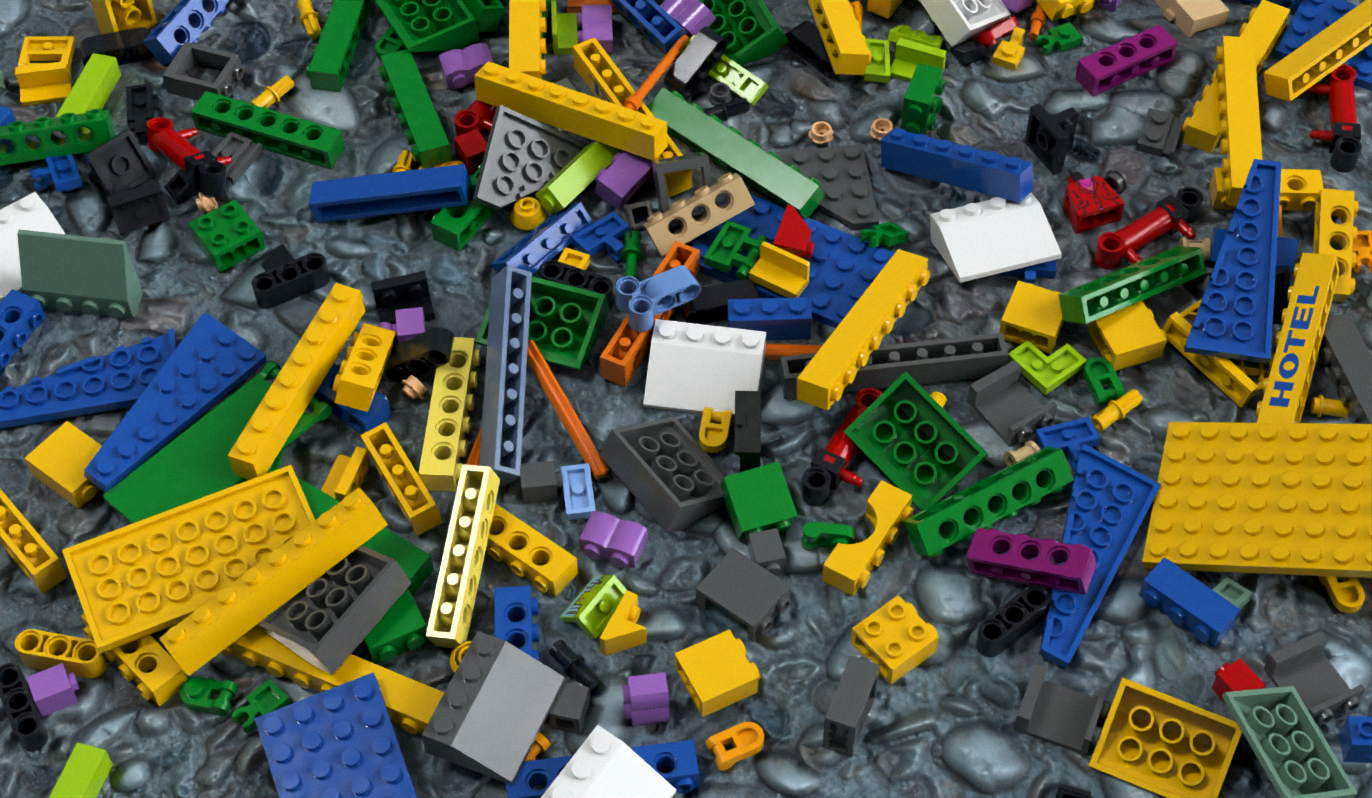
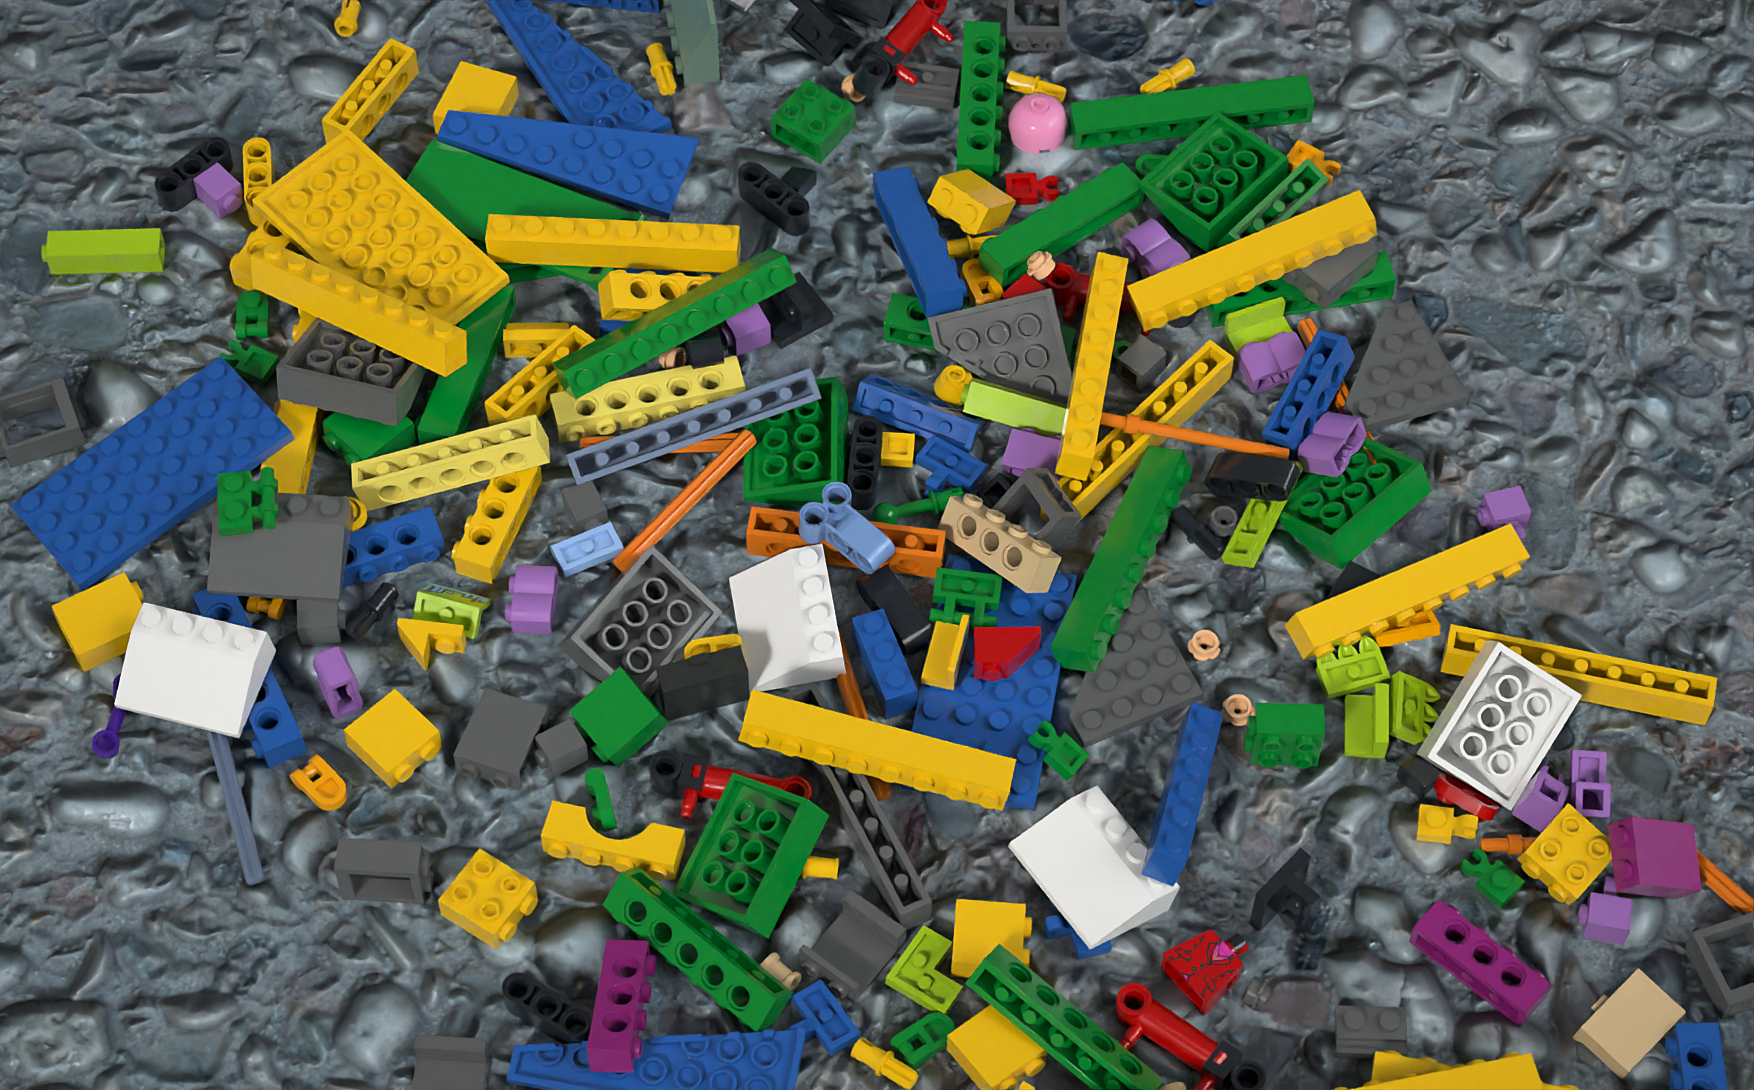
camera: 70 degrees right, 5 degrees up
none -> green plate [217,467,279,536]
none -> green brick [552,248,797,399]
none -> yellow axle [646,43,676,96]
none -> yellow brick [927,169,1016,235]
none -> red plate [1005,173,1059,205]
none -> bright pink cylinder [1008,93,1068,154]
none -> light nougat plate [1027,251,1056,280]

